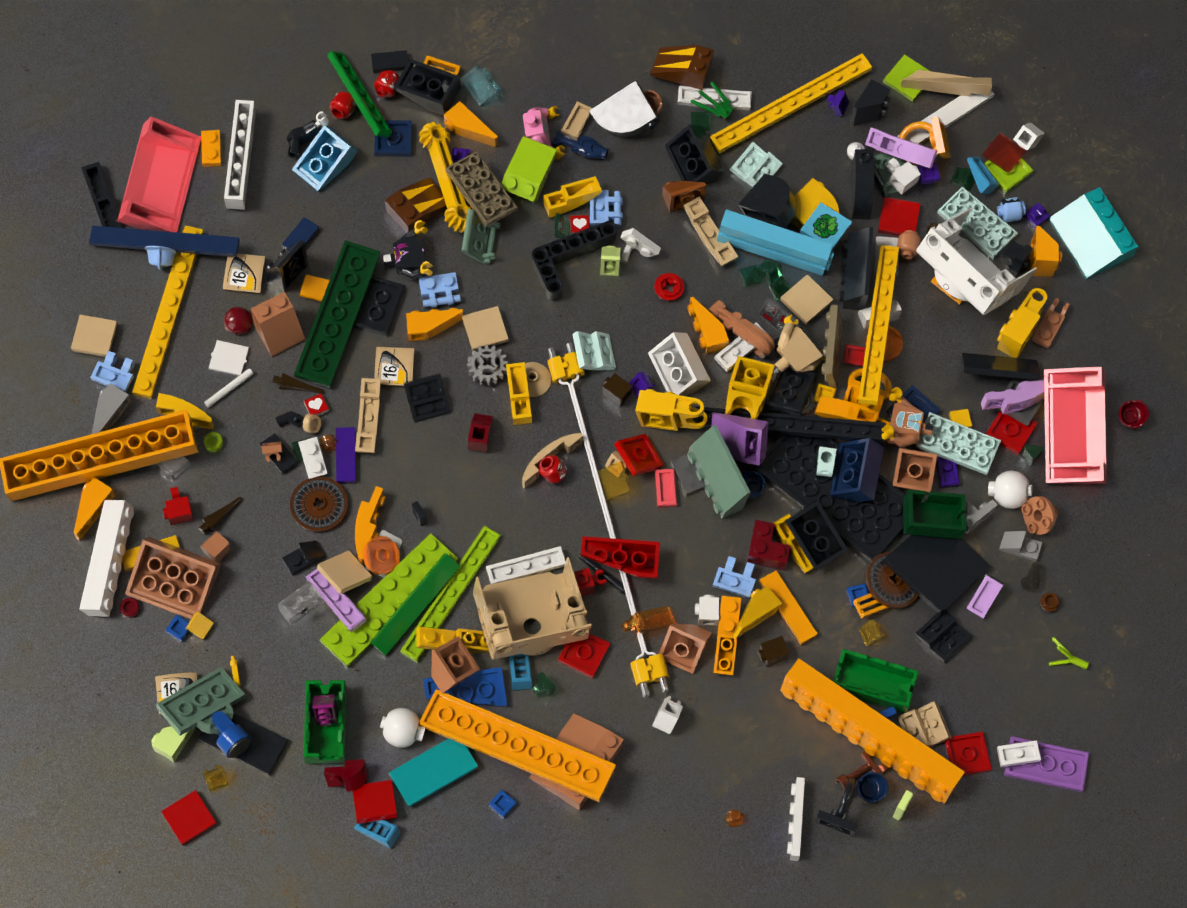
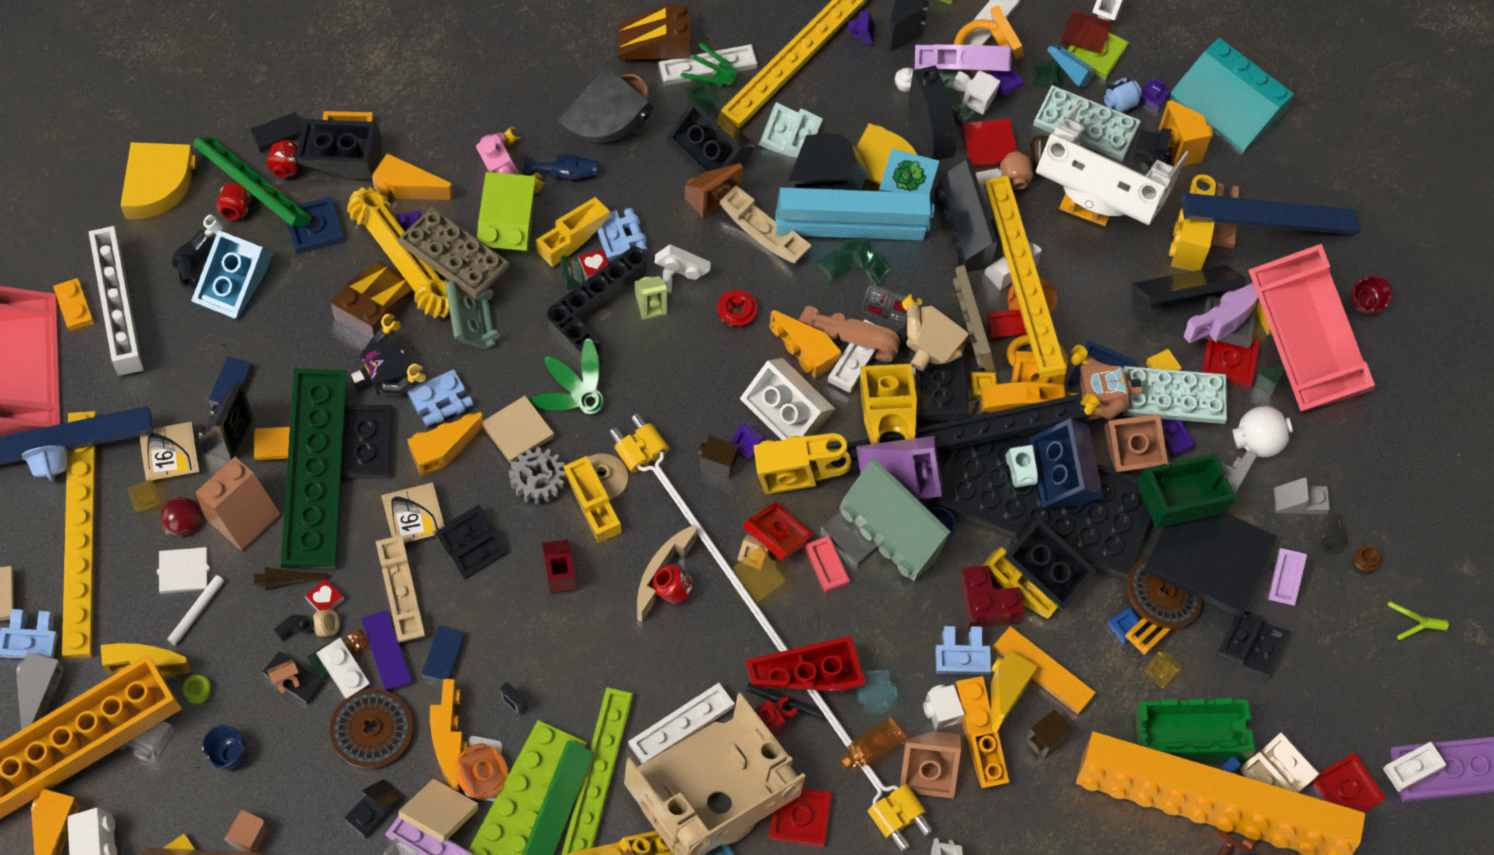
camera: 20 degrees left, 5 degrees down
red brick [163,487,193,525] -> none
dark brown piece [199,497,242,533] -> none
clear light blue bracket [460,65,502,108] -> none
tan tile [561,101,592,140] -> none
light aqua slope [573,331,616,371] -> none
tan tile [780,275,833,325] -> none
nougat plate [1021,496,1059,535] -> none
none -> yellow brick [121,142,197,219]
none -> clear yellow tile [126,479,161,513]
none -> dark blue hair [201,724,247,770]
none -> dark blue tile [421,625,465,683]
none -> green plant [528,338,604,414]
none -> clear light blue brick [857,669,897,714]
none -> dark blue tile [1181,193,1359,235]

